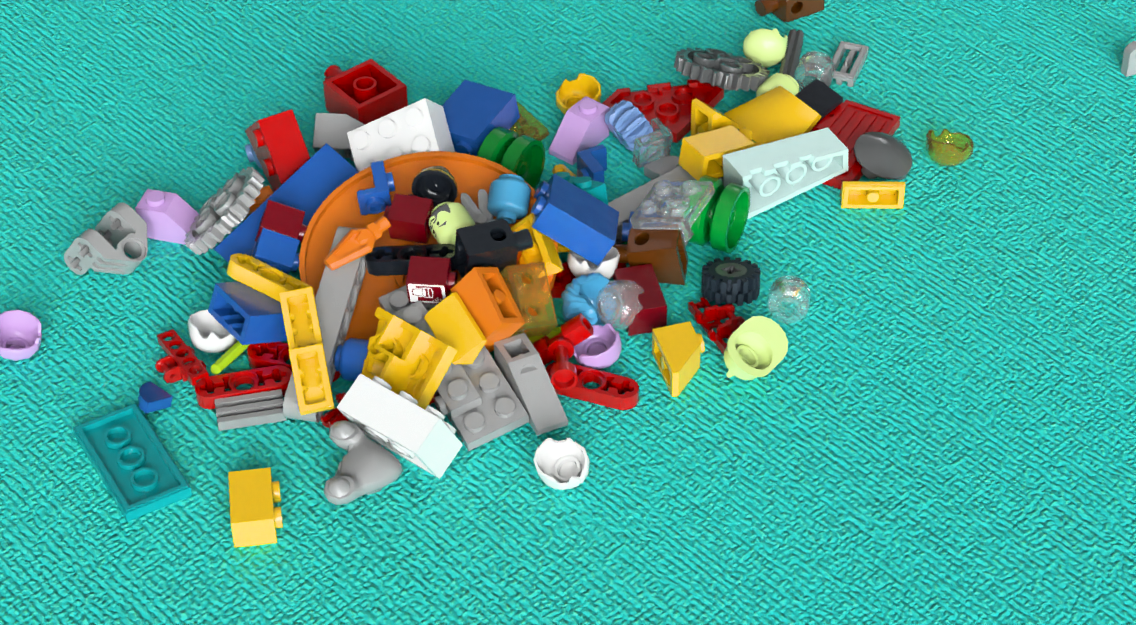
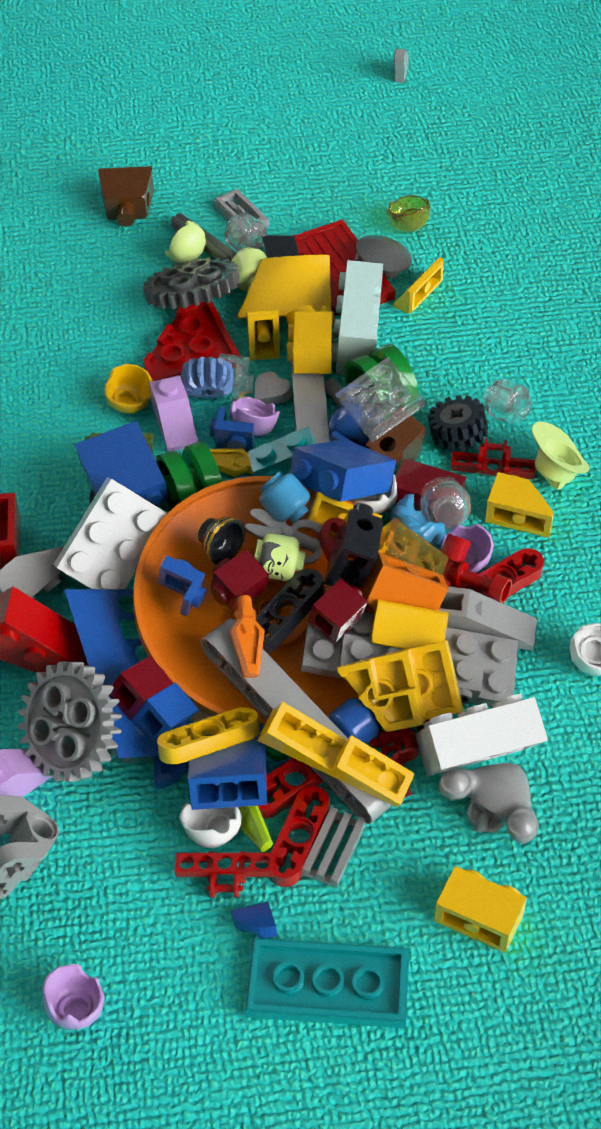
camera: 55 degrees left, 10 degrees up
none -> lavender hair [230,397,280,437]

